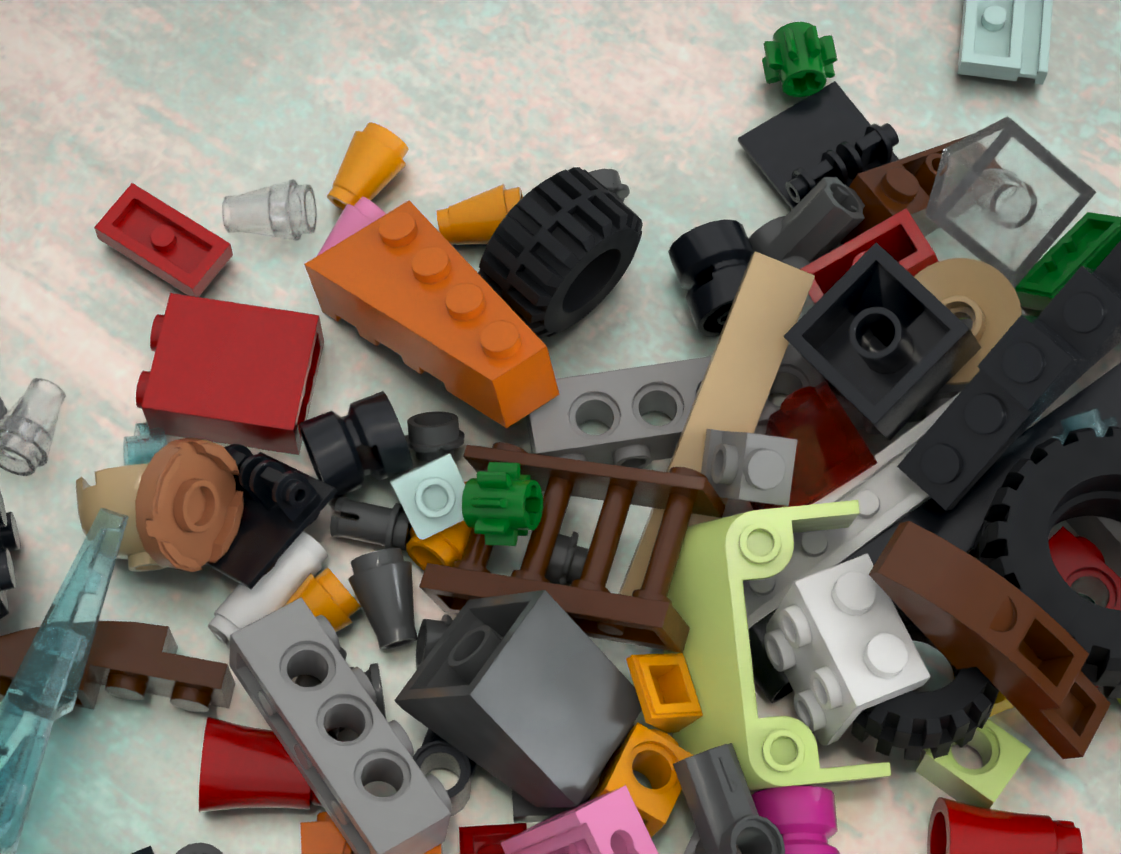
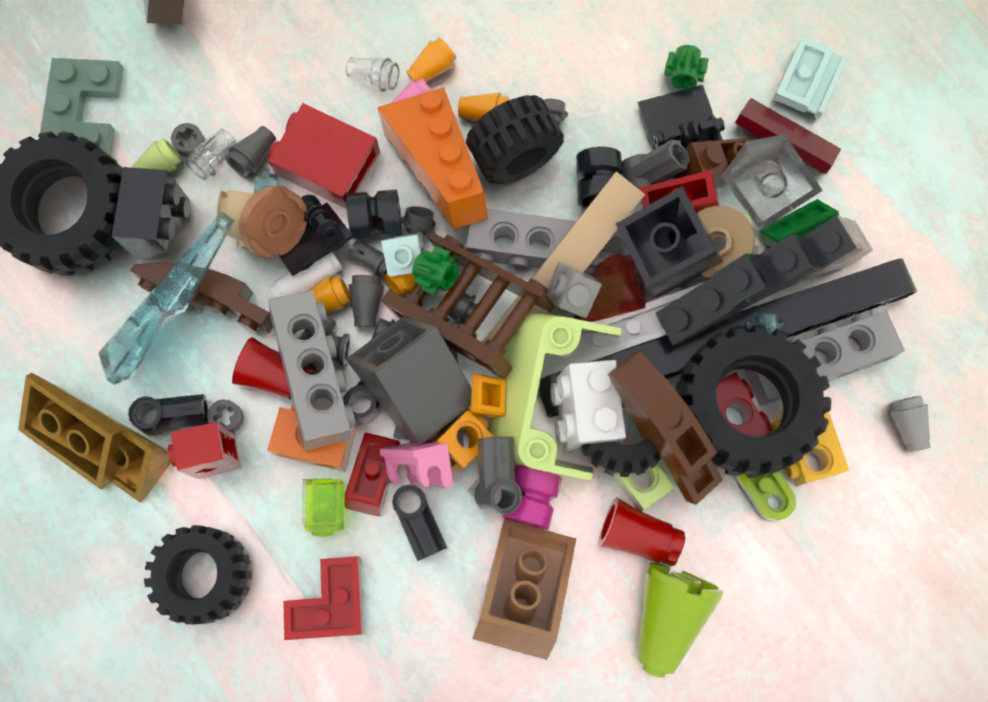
camera: 20 degrees right, 10 degrees up
red plate [94,183,233,297] -> none
none -> dark grey cone [226,126,276,177]
none -> dark red tile [735,98,841,174]

